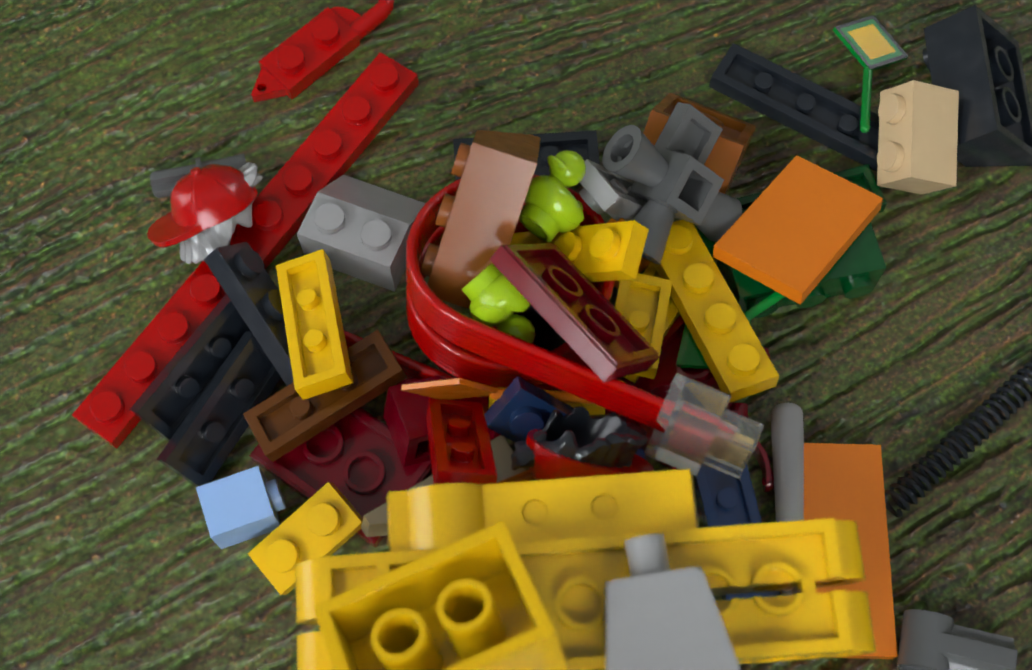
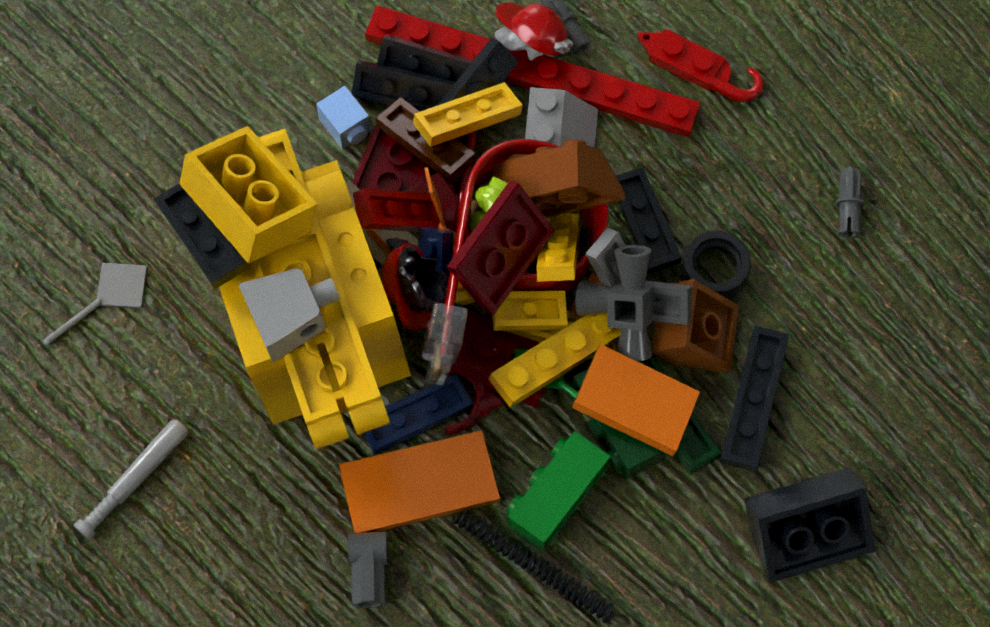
camera: 75 degrees right, 0 degrees up
yellow plate [248,482,363,595] -> none
lime animal [519,150,586,242] -> none
light grey piece [771,403,804,596] -> none
piece [833,15,909,133] -> none
tan brick [877,80,959,195] -> none
none -> green brick [506,431,611,552]
none -> black tyre [681,230,751,299]

